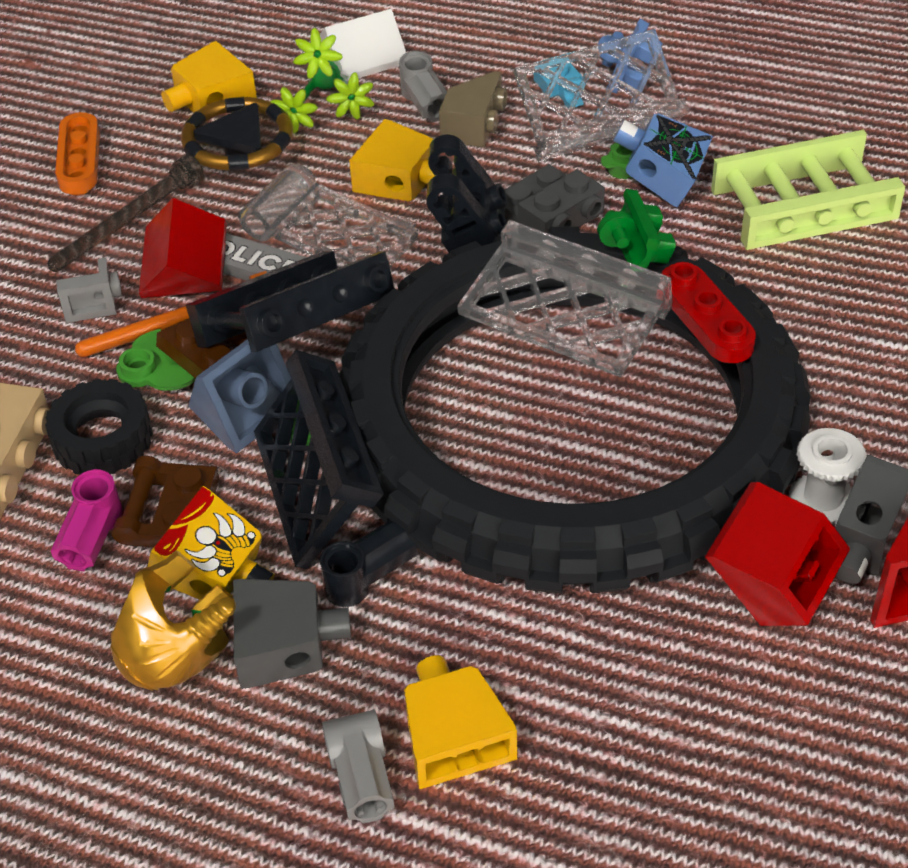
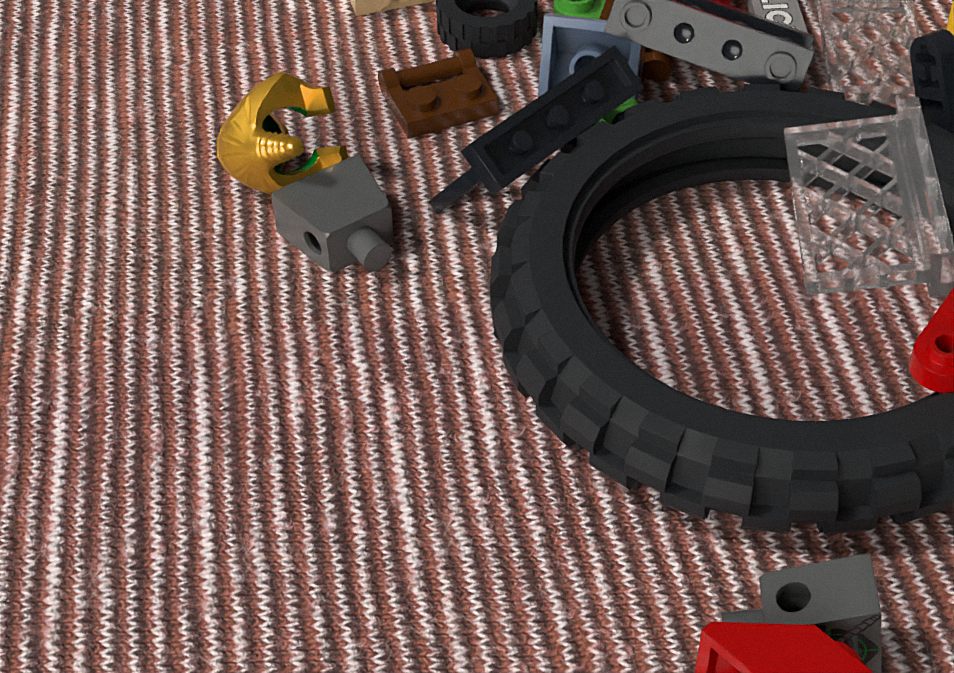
camera: 60 degrees right, 0 degrees up
dark pink piece [51,469,124,572] -> none
torso [148,486,275,600] -> none
black piece [320,521,418,607] -> none
light grey piece [322,709,395,823] -> none
yellow torso [404,655,517,790] -> none
red slope [705,482,850,626] -> none
white hose [789,428,867,525] -> none

